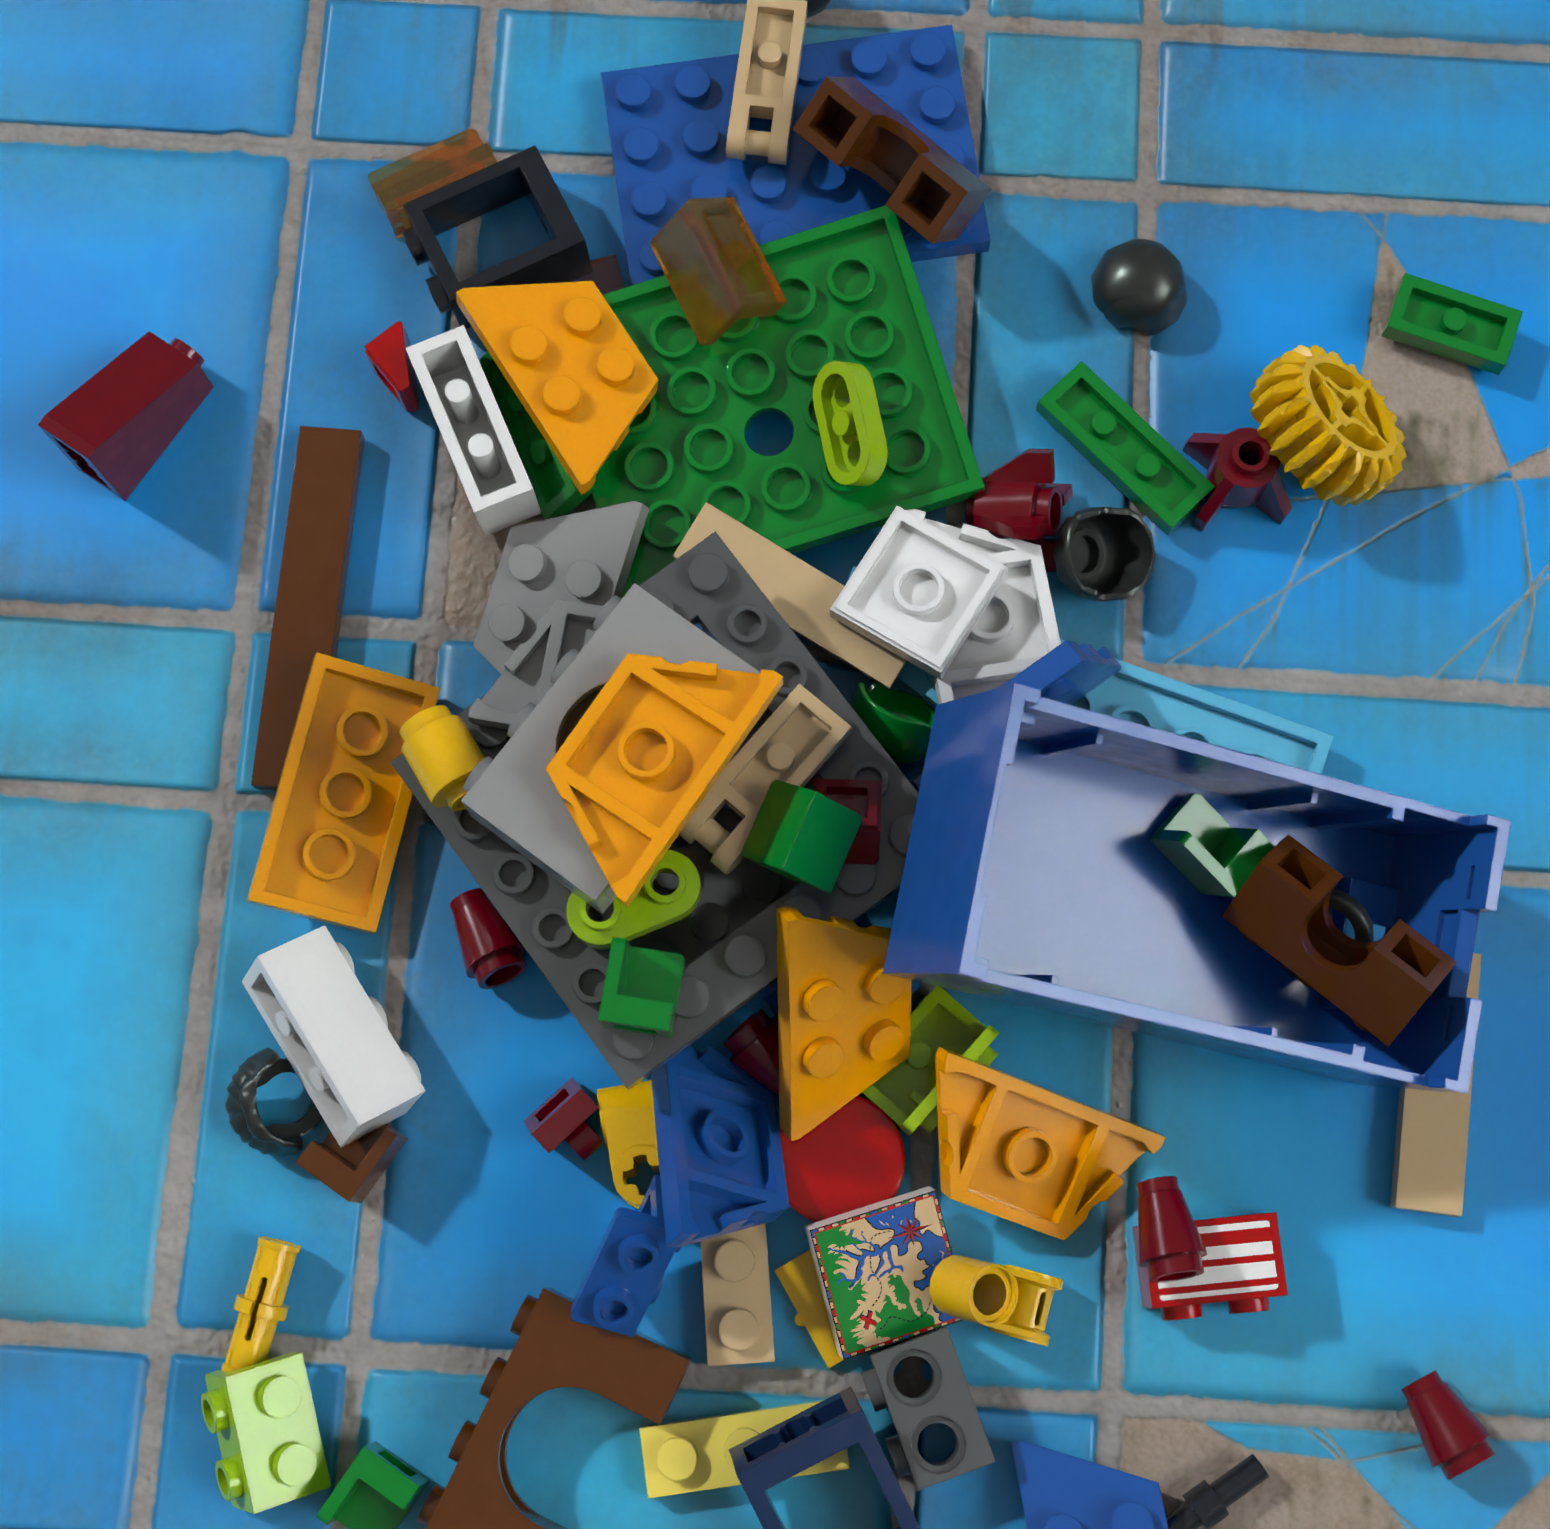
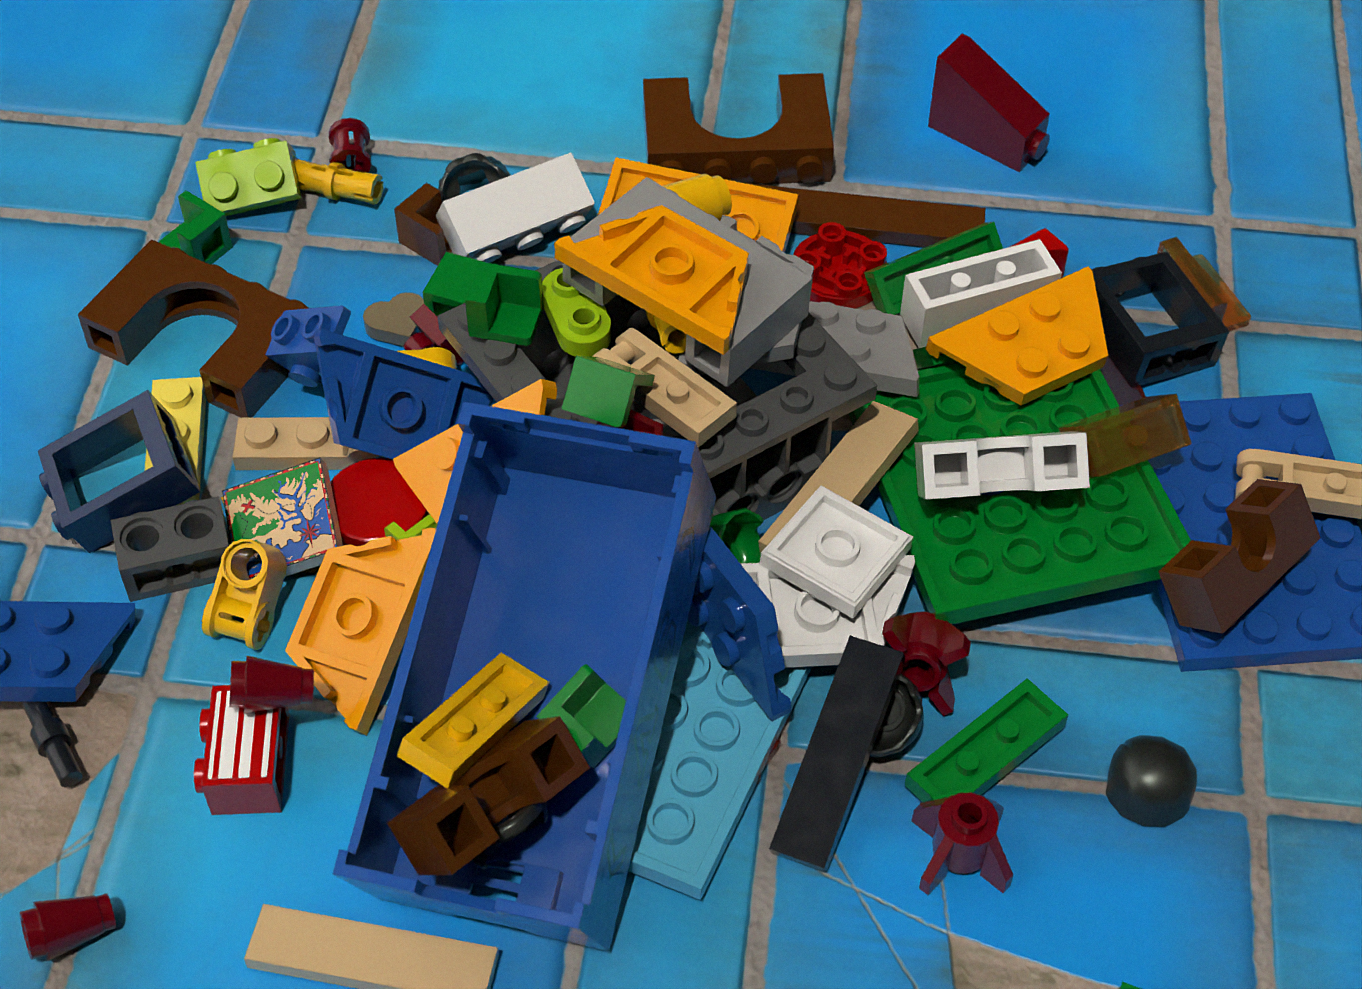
camera: 90 degrees right, 25 degrees down
lime plate [813,361,888,486] -> none
yellow gear [1249,344,1407,507] -> none
none -> dark red bush [329,118,371,173]
none -> dark tan tile [363,292,424,346]
none -> yellow plate [397,652,549,789]
none -> green panel [423,252,487,317]
none -> reddish brown arch [643,73,834,184]
none -> black tile [769,635,906,873]
none -> red tile [793,222,887,308]
none -> green plate [864,222,1003,315]
none -> white arch [915,431,1090,499]

